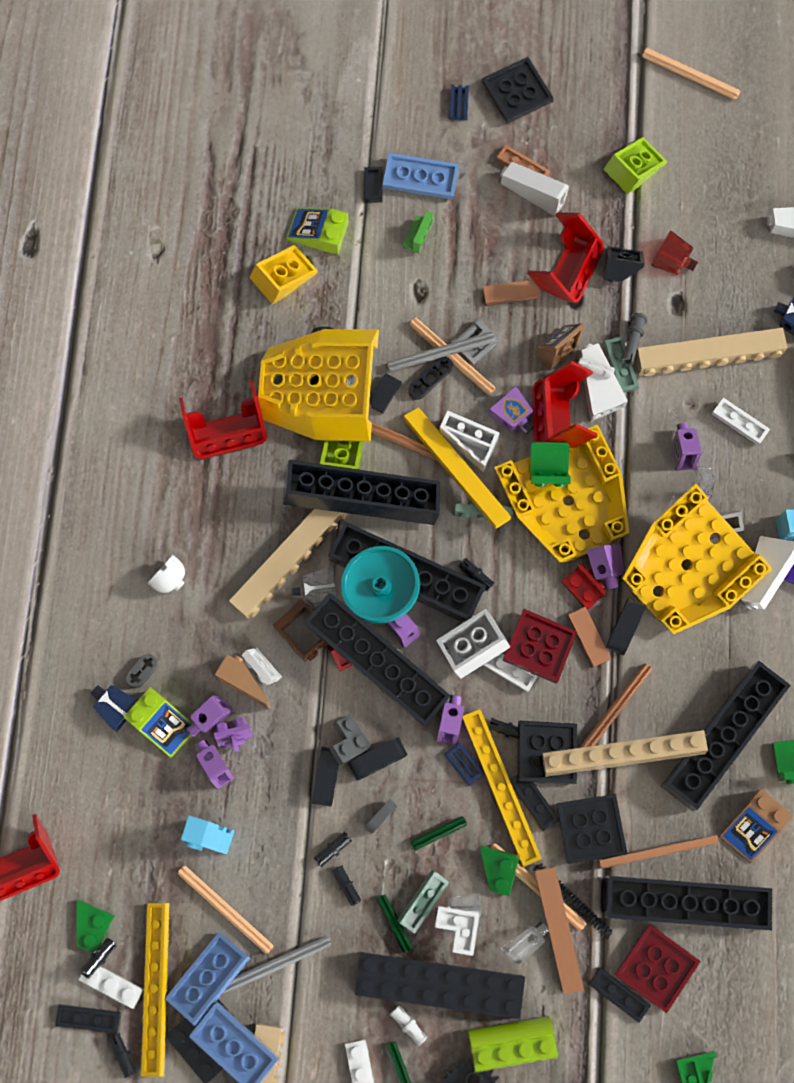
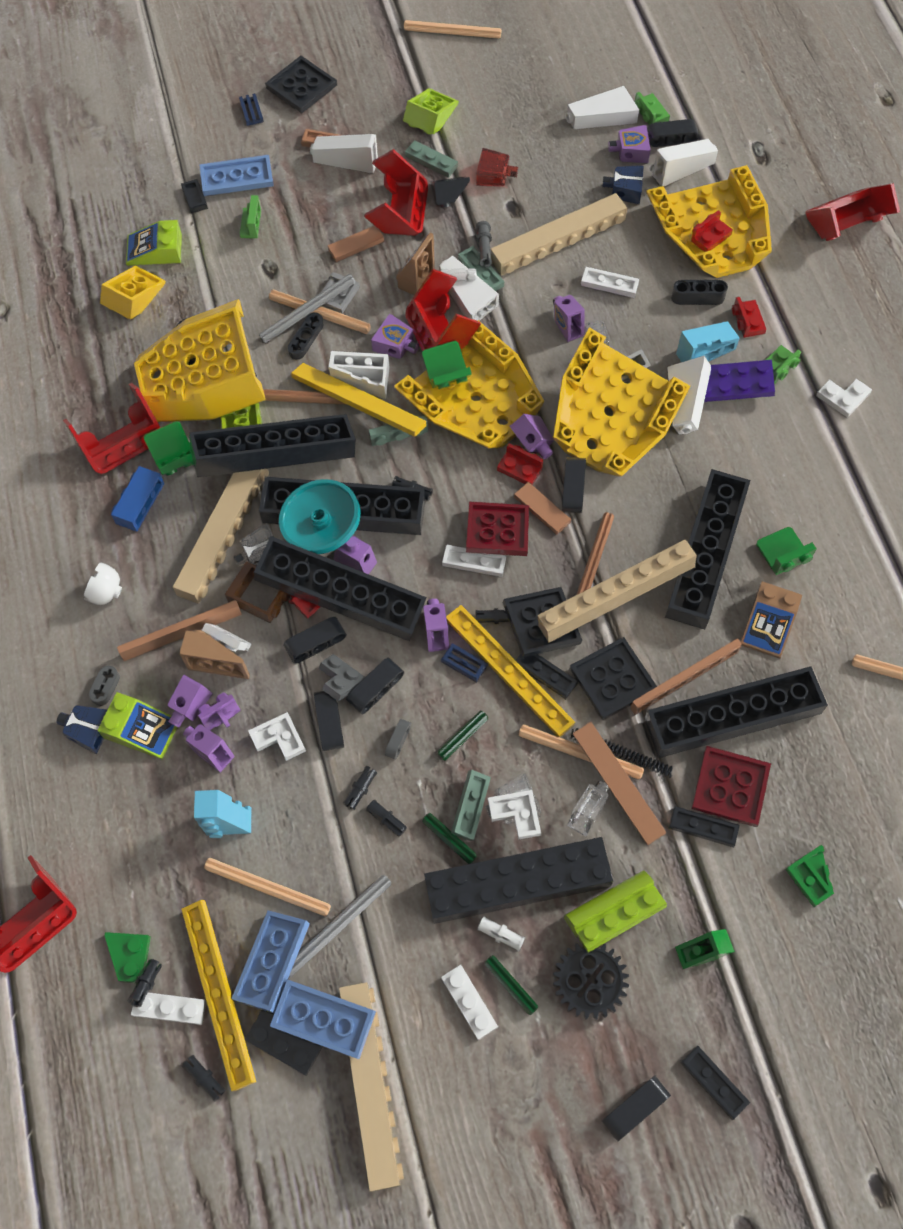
camera: 15 degrees left, 10 degrees down
black tile [55,1004,121,1034] -> none
black tile [369,373,402,414] -> none
white brick [436,609,510,678] -> none
green wing [480,845,520,897] -> none
none -> blue brick [111,466,164,532]
none -> nougat tile [117,600,242,661]
none -> green bracket [144,421,194,476]
none -> white plate [248,712,306,761]
none -> black beam [283,616,347,663]
none -> sand green plate [405,140,458,178]

